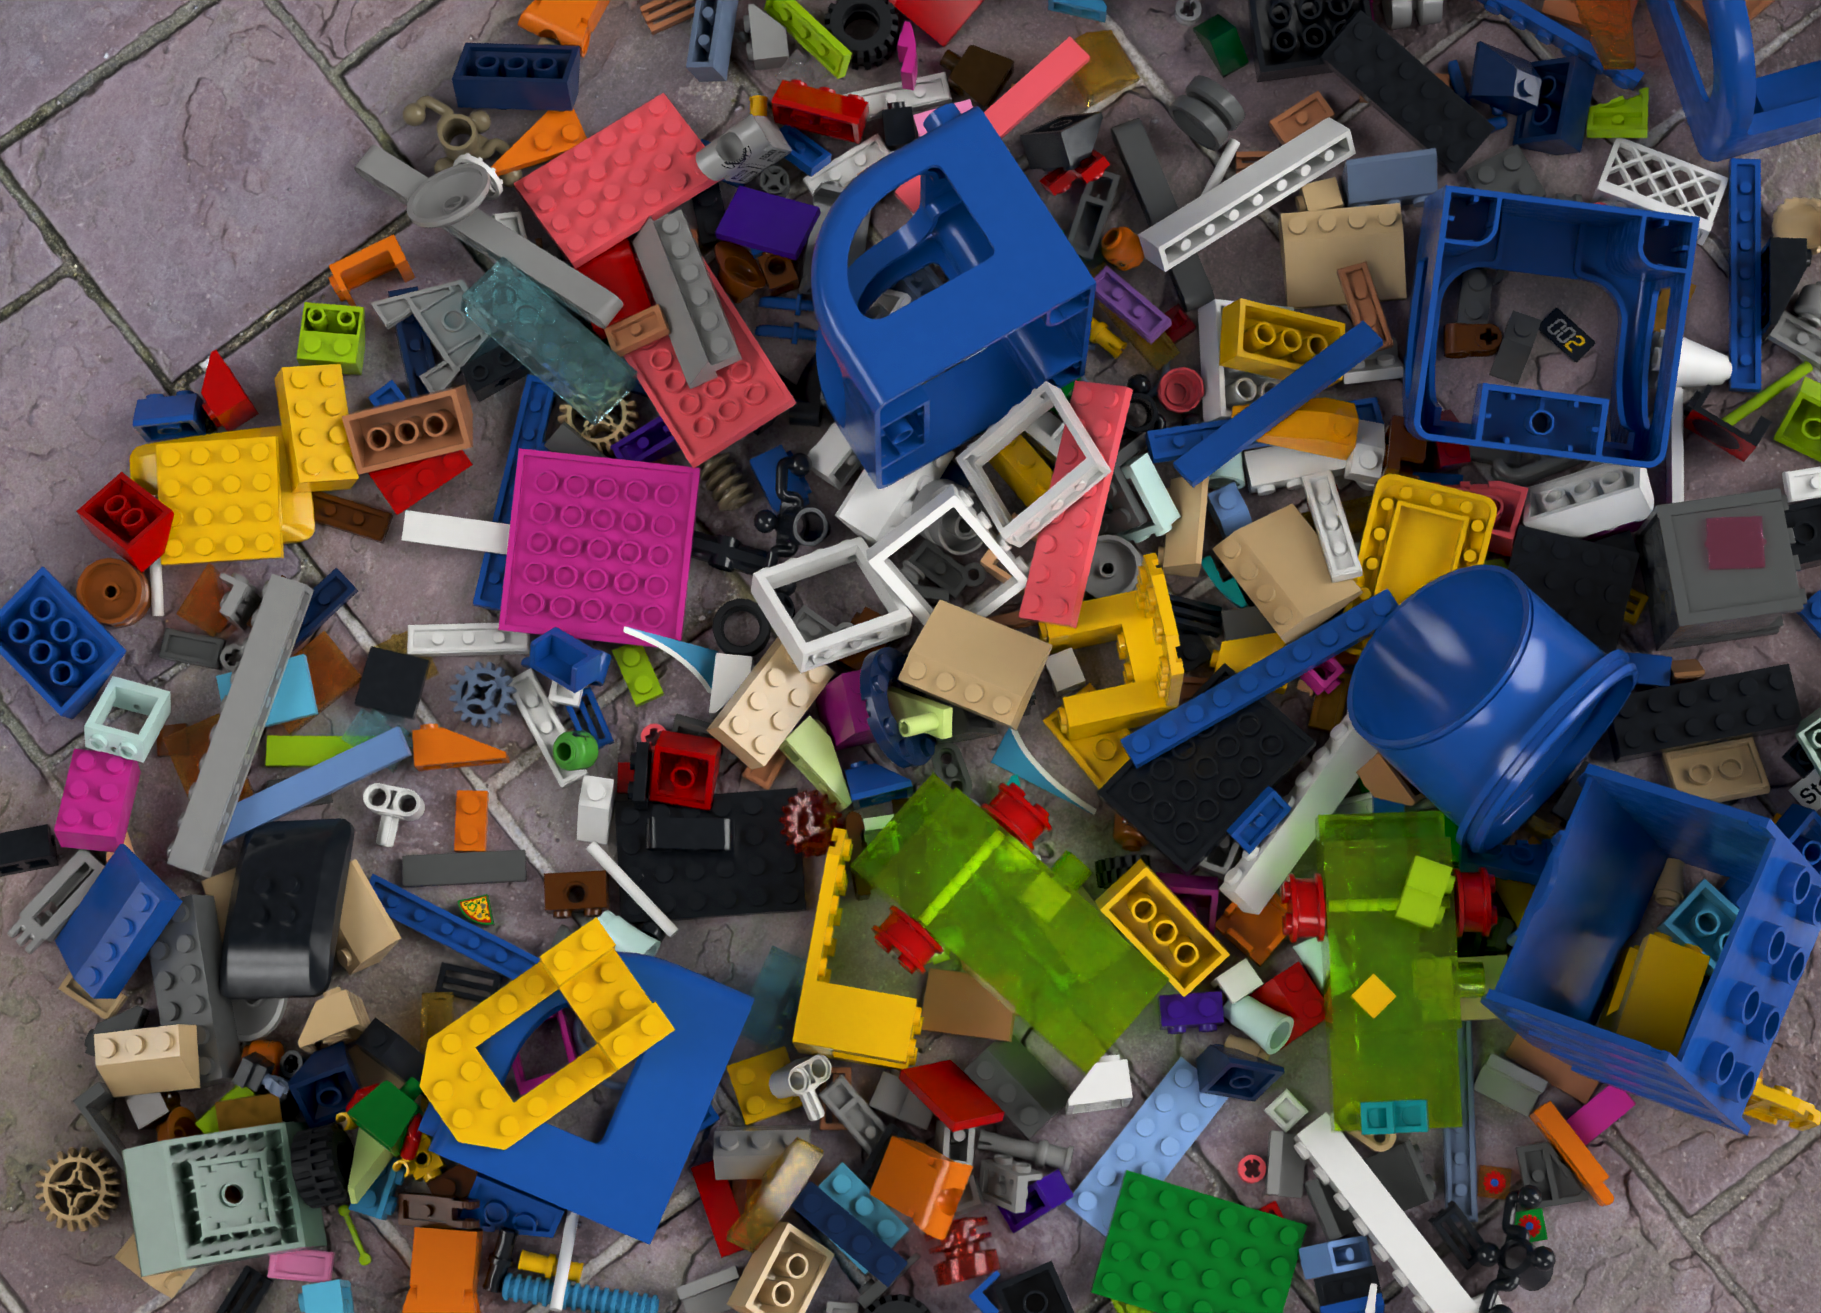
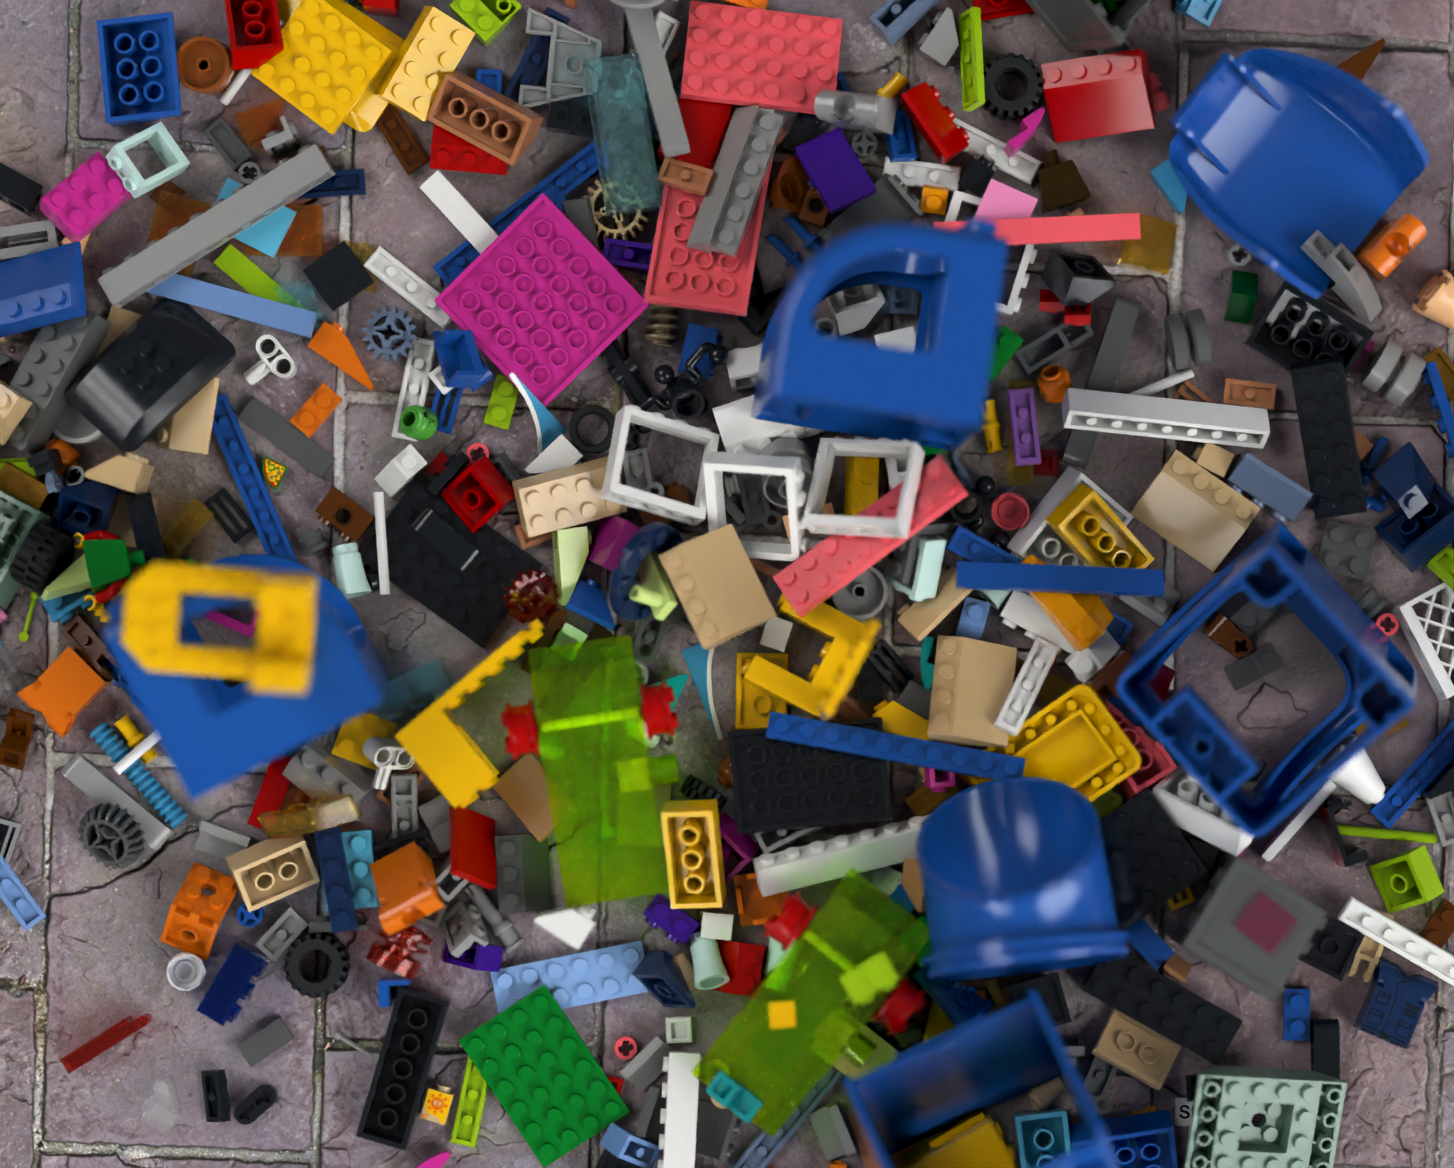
camera: 35 degrees right, 10 degrees up
black pin [482,1226,519,1293] -> none
blue plate [1226,786,1292,854] -> none
nougat tile [1336,261,1394,353] -> none
black sticker [1539,308,1595,363] -> none

